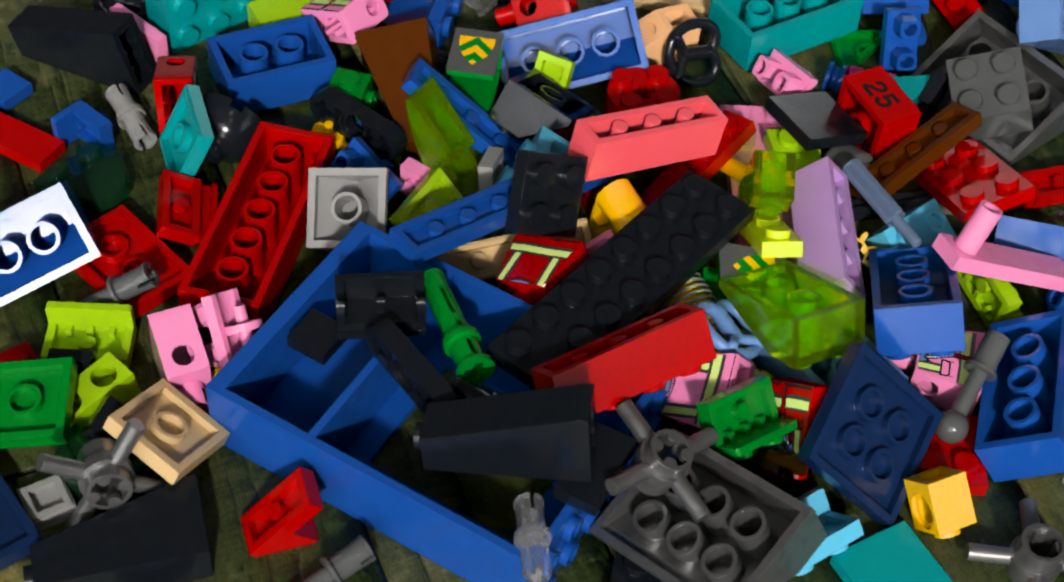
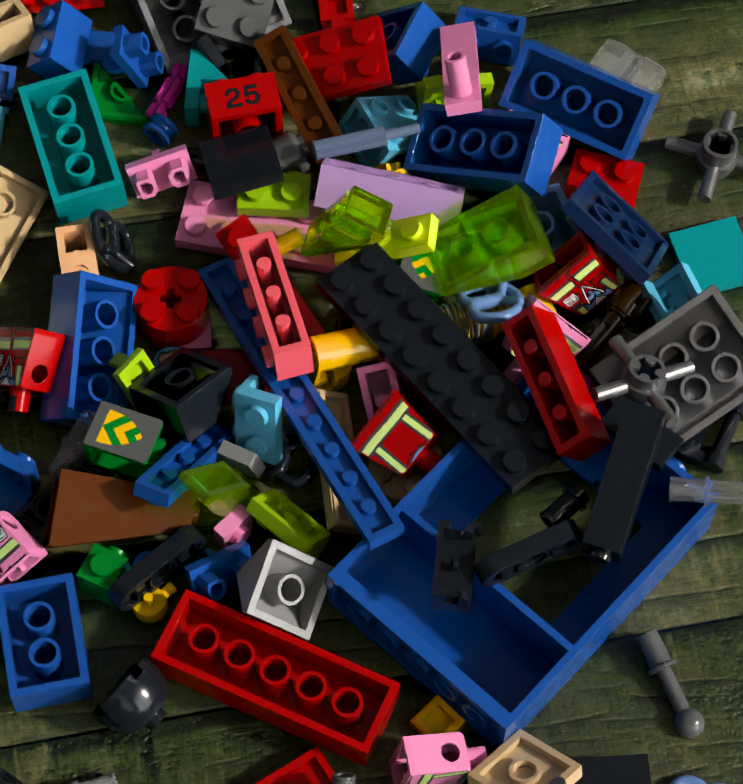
camera: 75 degrees left, 15 degrees up
red torso [153,55,199,136] -> none
red plate [156,169,218,247] -> none
teal tile [159,83,215,177] -> none
bright pink hips [192,288,263,370] -> none
red slope [240,467,324,557] -> none
black tile [287,309,347,365] -> none
green pin [424,268,495,385] -> none
black plate [505,149,588,237] -> none
green bracket [696,375,798,462] -> none
yellow brick [903,466,977,539] -> none
dark grey pin [935,330,1011,444] -> none

